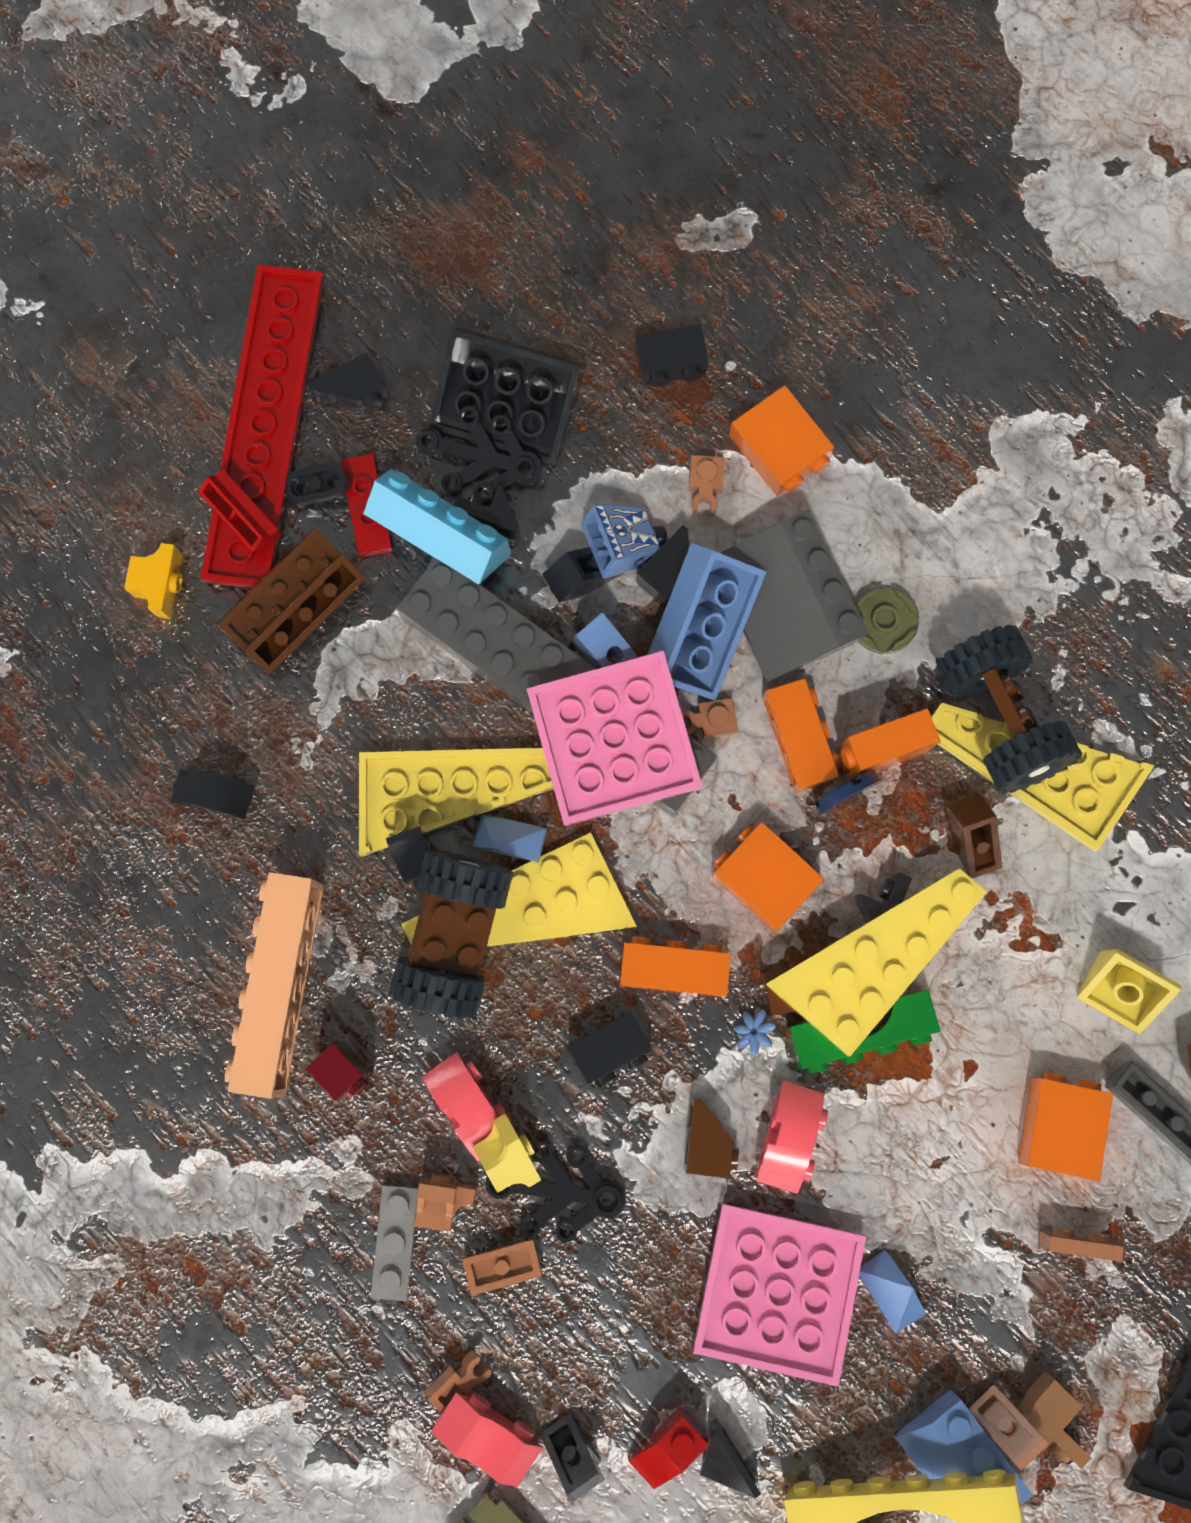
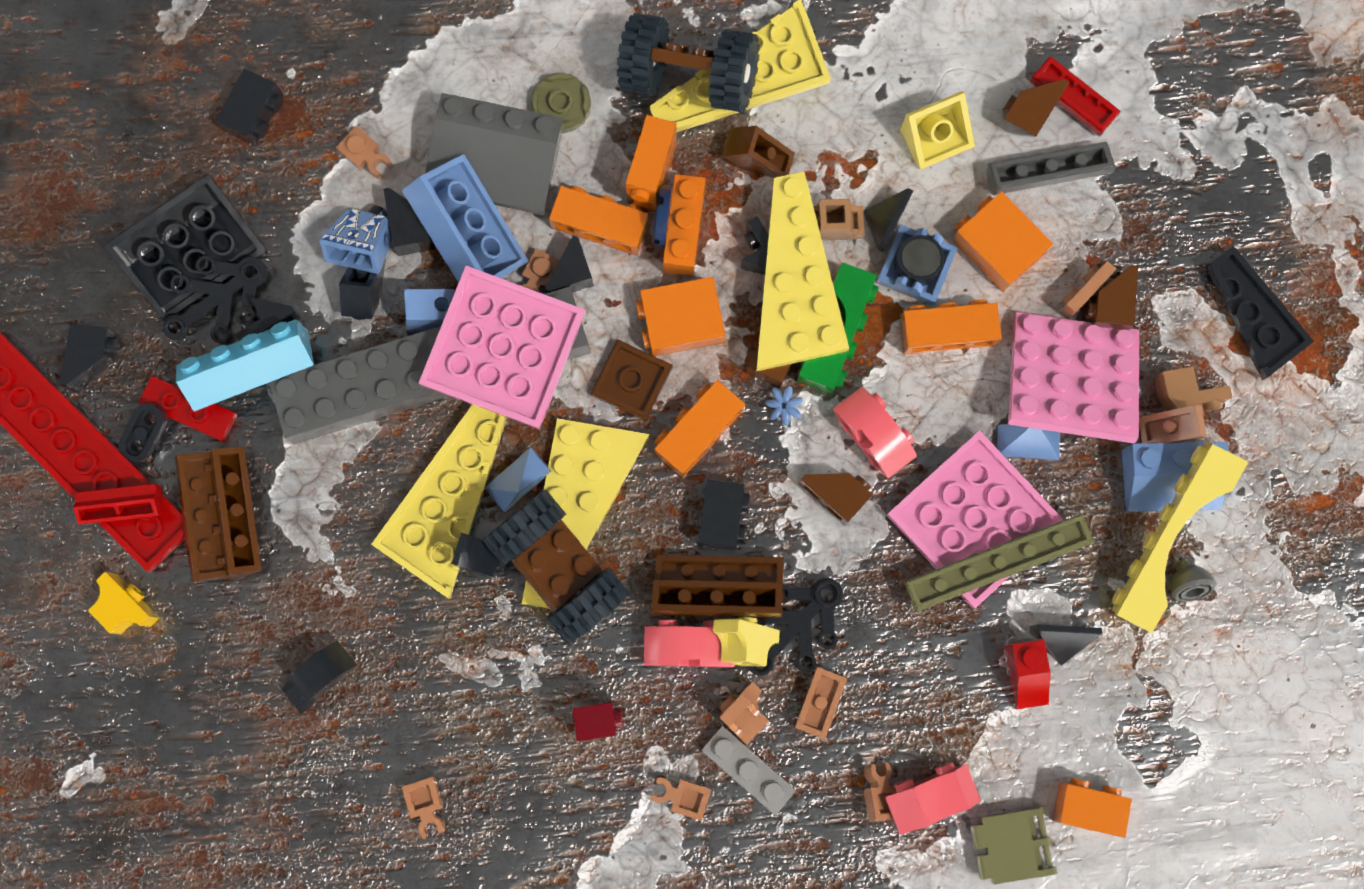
camera: 55 degrees left, 0 degrees up
light nougat brick [225,872,324,1099] -> none
black slope [540,1413,605,1502] -> none
orange brick [729,385,834,496] -> none
none -> nougat plate [401,776,445,839]
none -> black slope [545,235,594,294]
none -> reddish brown tile [590,339,673,422]
none -> reddish brown brick [651,555,784,618]
none -> nougat plate [651,777,711,821]
none -> orange brick [663,174,706,277]
none -> medium nougat brick [813,198,865,241]
none -> black slope [864,188,913,252]
none -> piece [877,225,958,306]
none -> orange brick [900,299,1002,354]
none -> olive tile [903,513,1095,612]
none -> bright pink plate [1008,312,1139,444]
none -> reddish brown slope [1085,265,1138,330]

